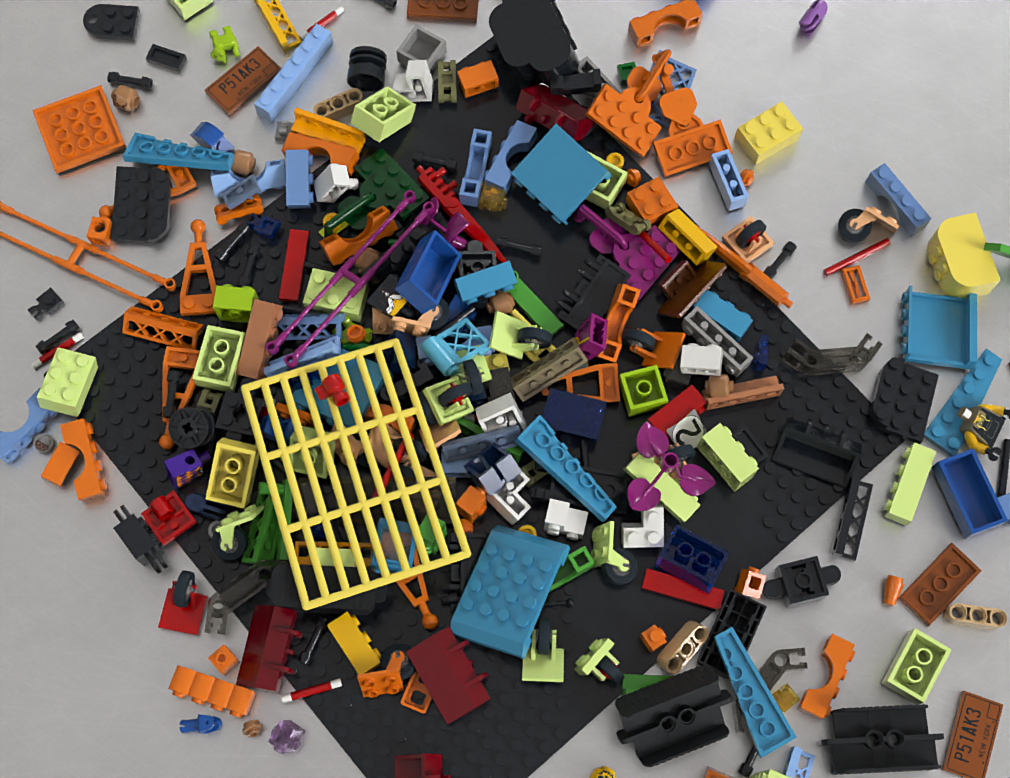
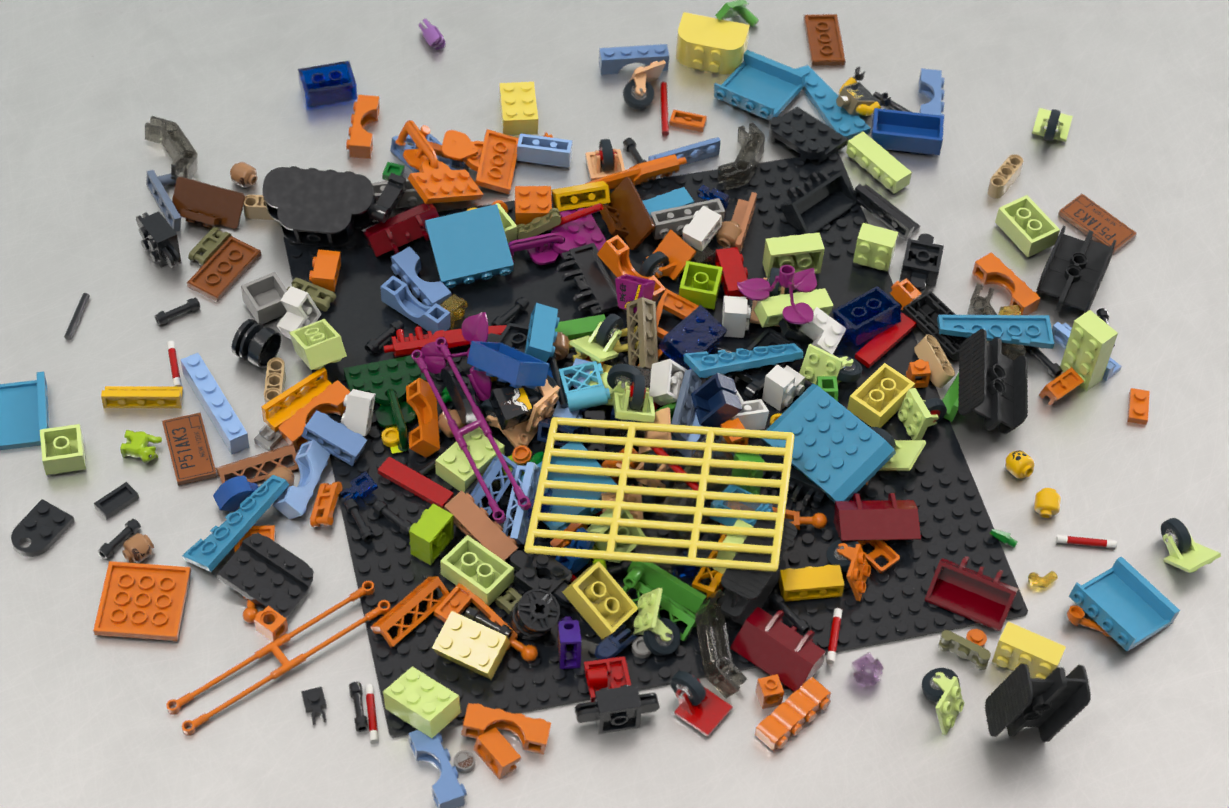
camera: 65 degrees left, 20 degrees down
orange plate [180,219,216,316] -> none
blue piece [180,714,222,734] -> none
sand blue plate [222,174,262,210] -> none
medium nougat plate [242,720,263,737] -> none
red piece [314,374,350,407] -> none
sticker [667,409,707,448] -> none
orange cone [883,575,905,606] -> none
dark orange tile [898,543,982,627] -> none
none -> nougat fence [216,444,299,484]
none -> light yellow brick [432,611,510,679]
none -> medium blue fence [648,137,721,166]
none -> white brick [722,296,751,338]
none -> light yellow brick [847,363,915,428]
none -> yellowish green brick [853,223,898,272]

